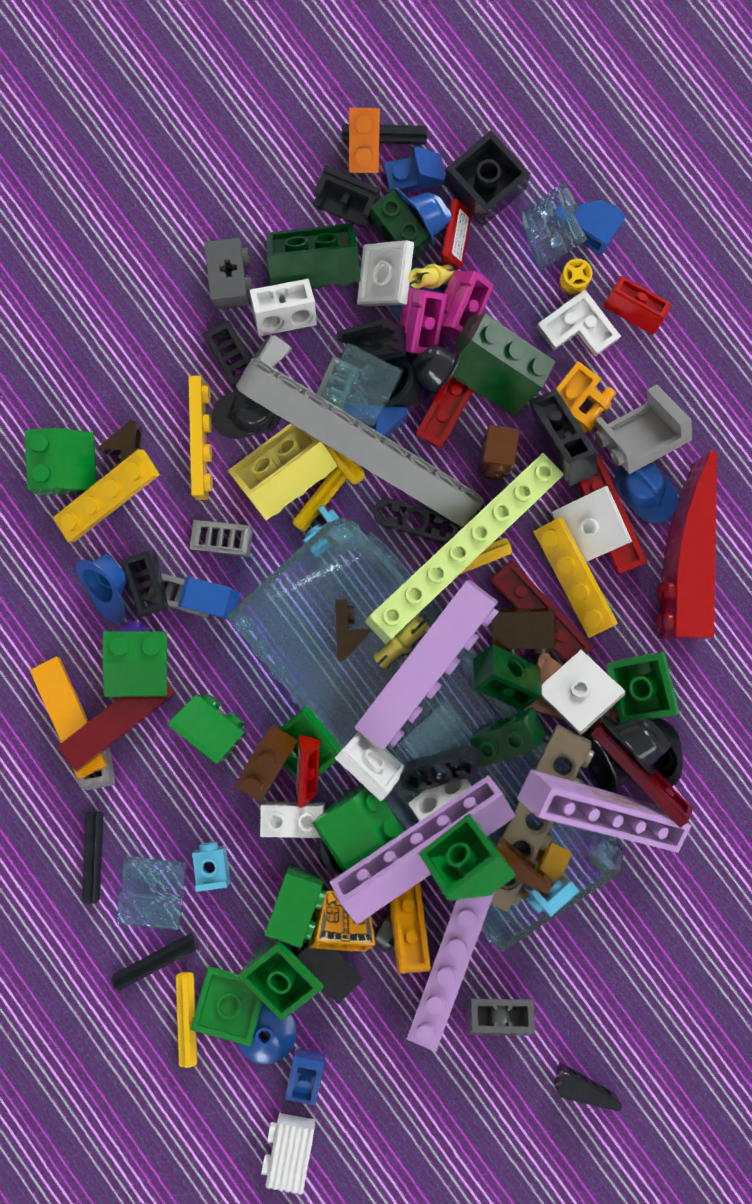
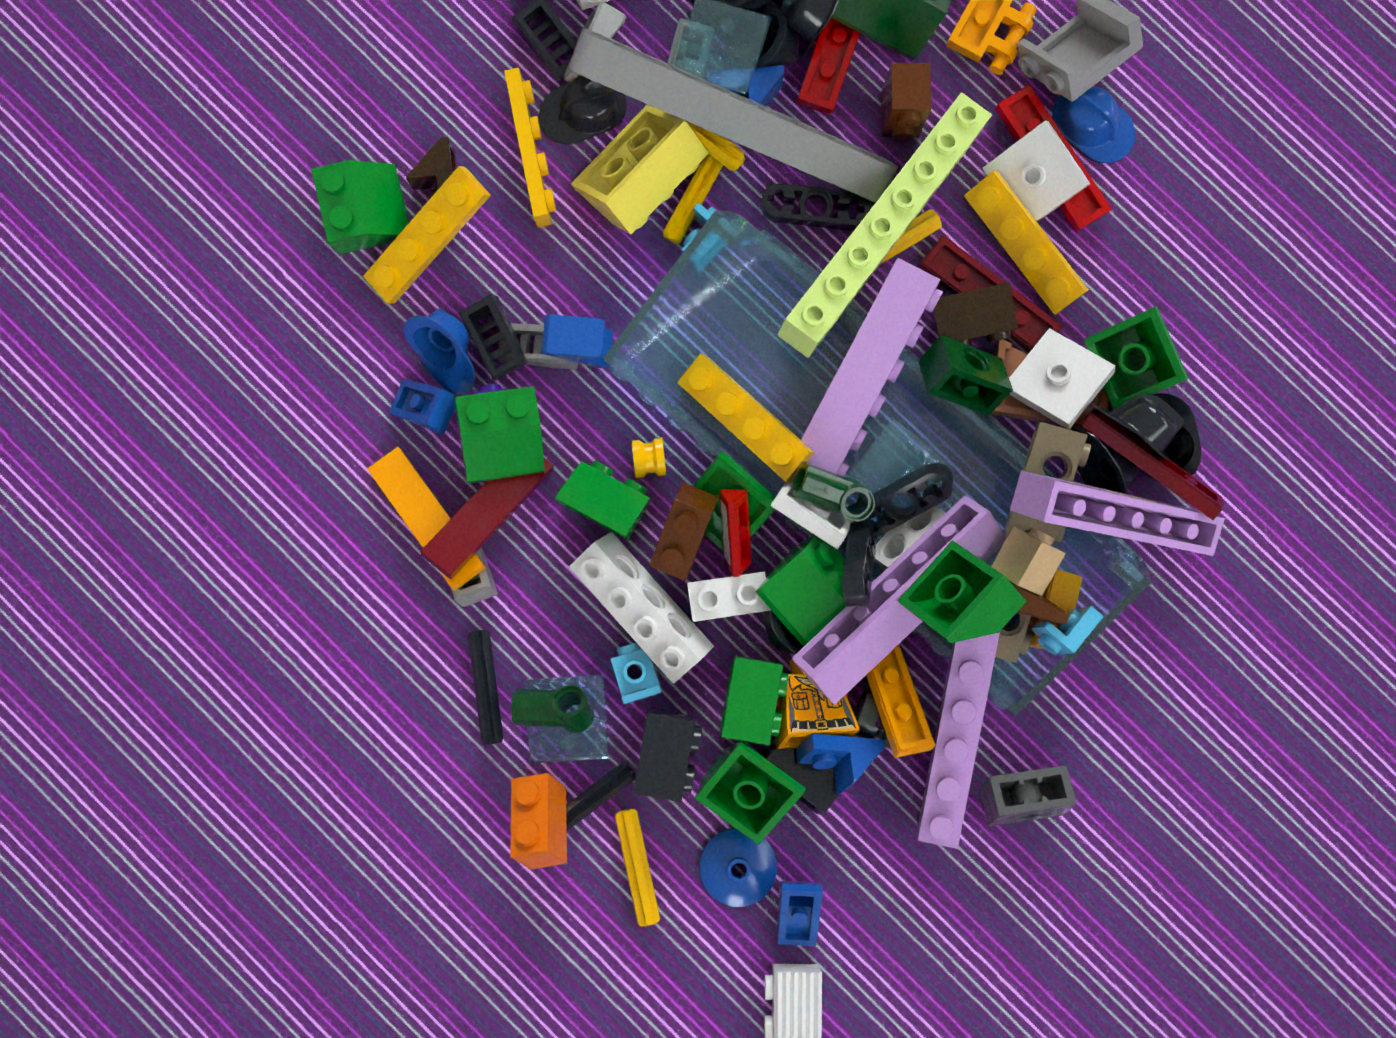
camera: 10 degrees left, 0 degrees up
light grey slope [189,520,253,558] -> none
green plate [190,966,263,1046] -> none
dark brown slope [335,599,373,661] -> none
light yellow pin [374,615,430,669] -> none
dark green brick [469,707,546,767] -> none
black slope [529,389,597,486] -> none
black slope [554,1063,622,1112] -> none
red slope [656,451,717,640] -> none
none -> blue slope [389,378,455,434]
none -> orange brick [510,773,567,869]
none -> dark green piece [511,684,594,733]
none -> white brick [569,532,714,684]
none -> yellow wheel [632,437,666,479]
none -> black brick [633,708,702,802]
none -> yellow plate [677,353,815,482]
none -> dark green piece [792,462,875,522]
none -> blue slope [796,733,885,795]
none -> black beam [842,521,876,607]
none -> tan brick [991,526,1066,596]

